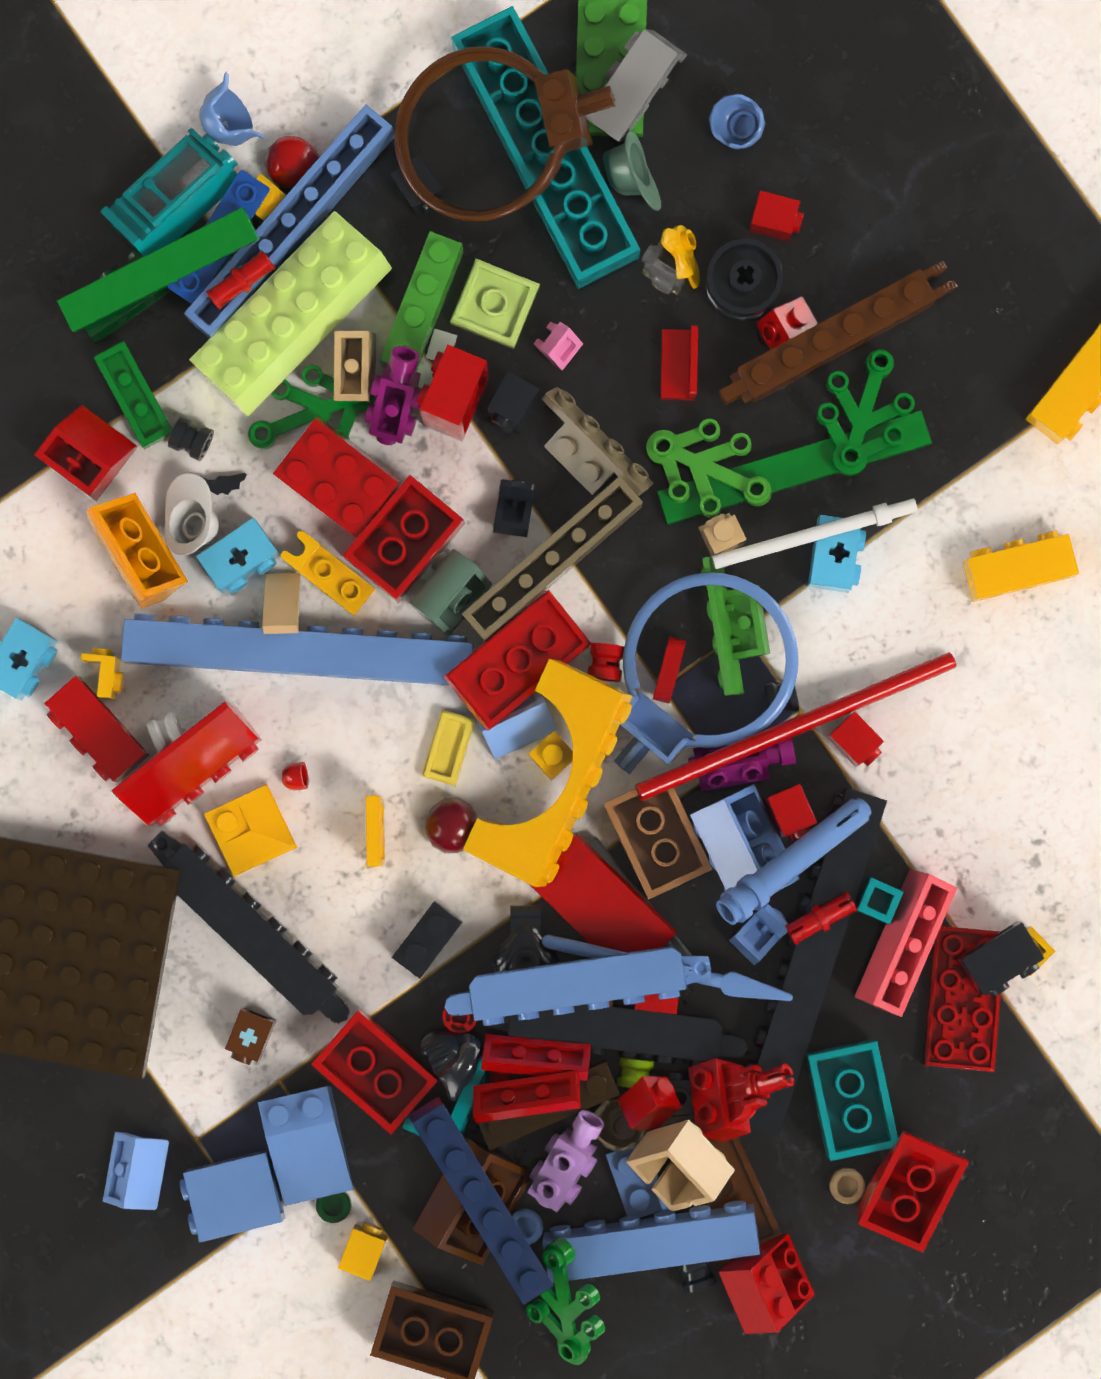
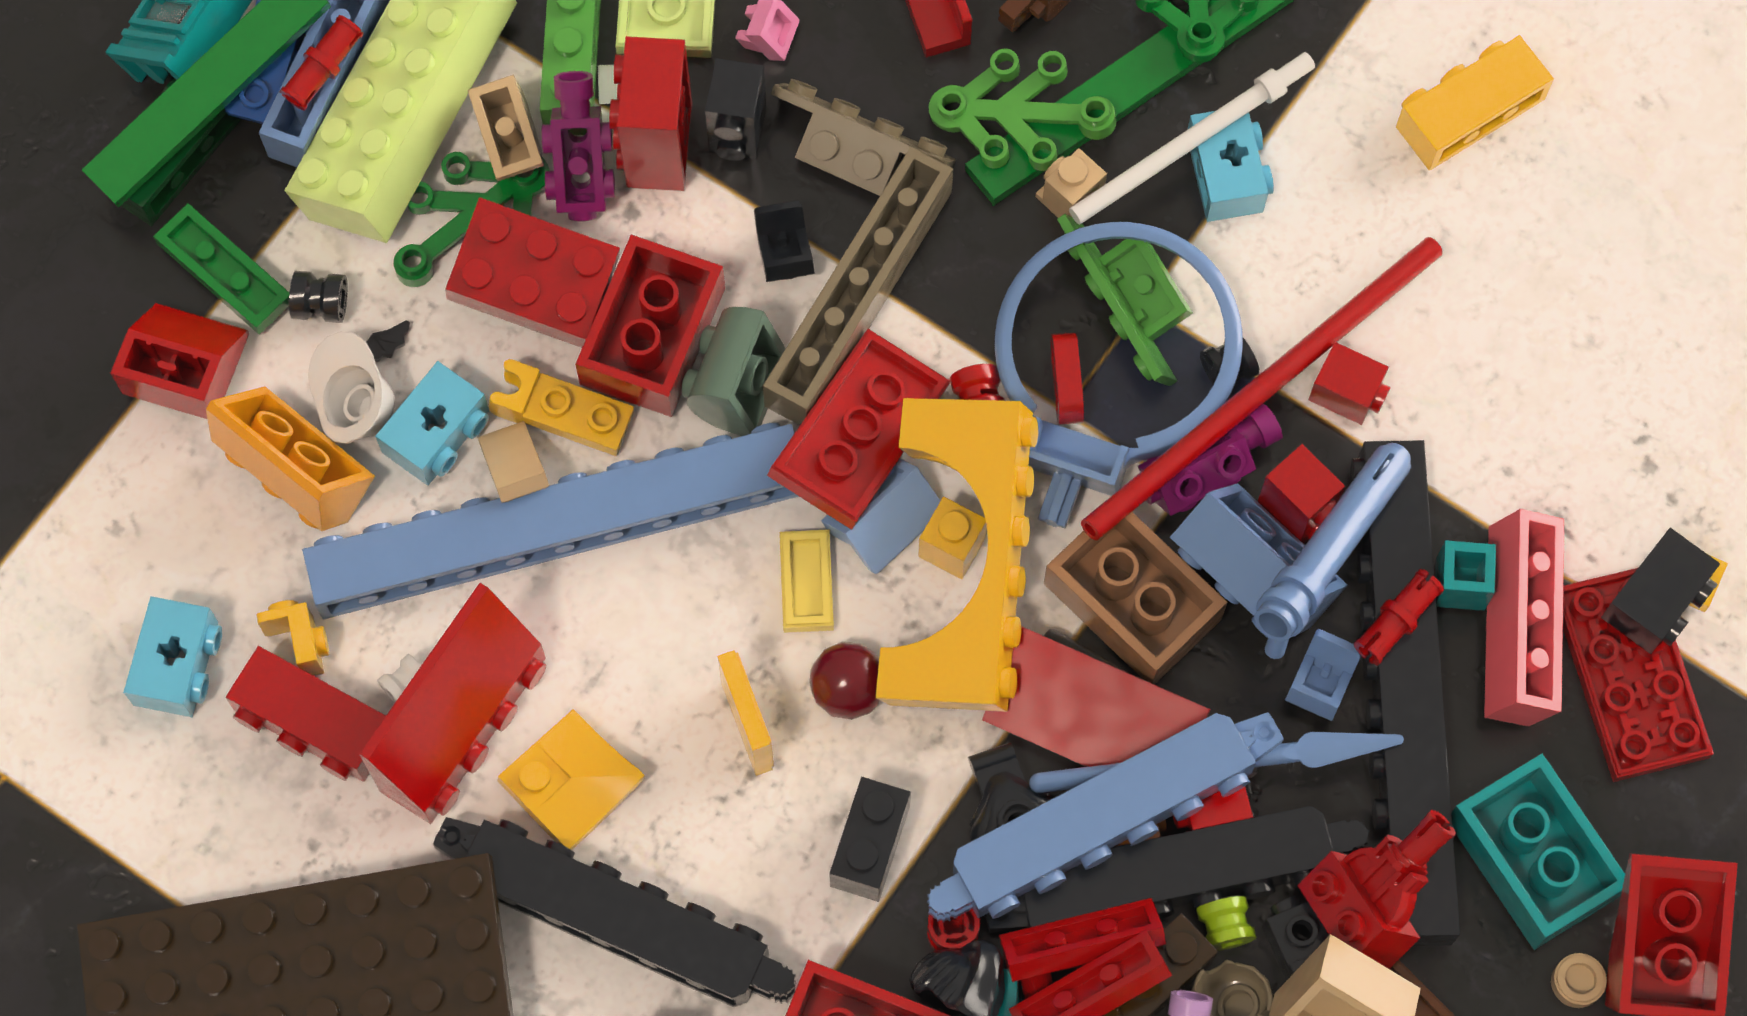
camera: 20 degrees left, 15 degrees down
red hinge [282,762,309,791] -> none
red brick [618,1076,682,1130] -> none

